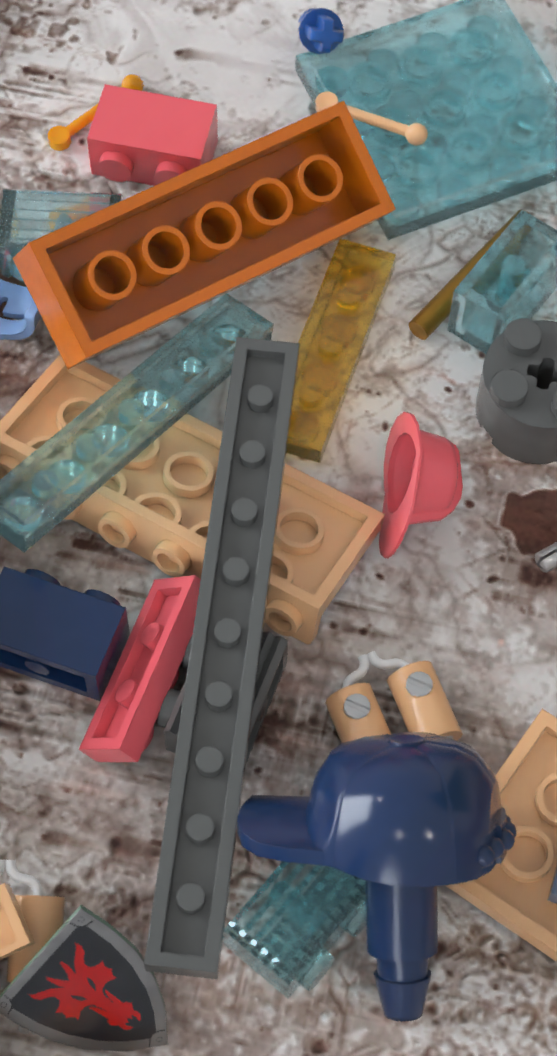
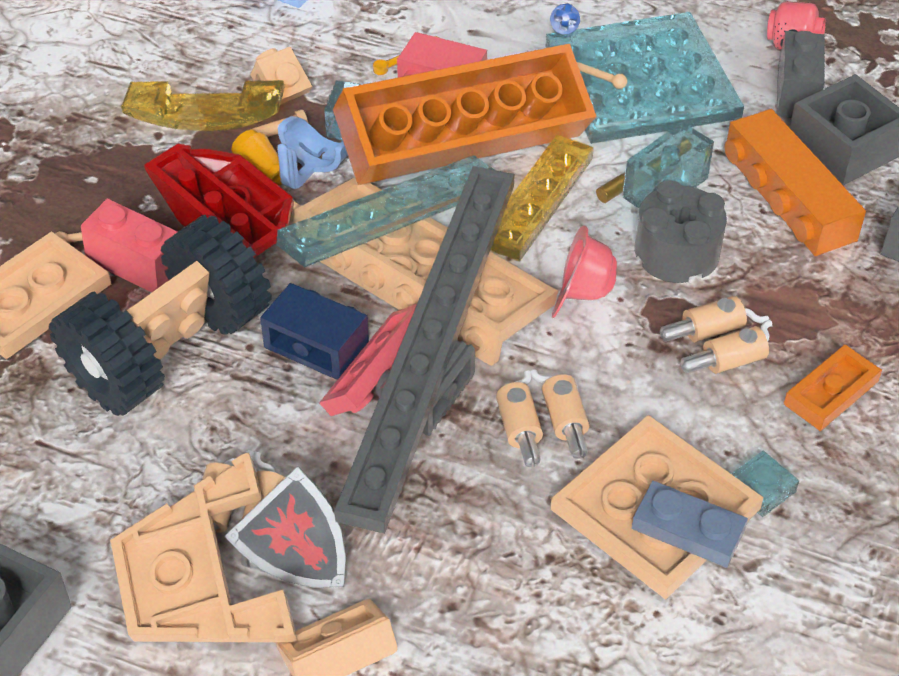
camera: 10 degrees right, 15 degrees down
clear light blue brick [223,862,366,999] -> none
dark blue piece [237,732,517,1022] -> none

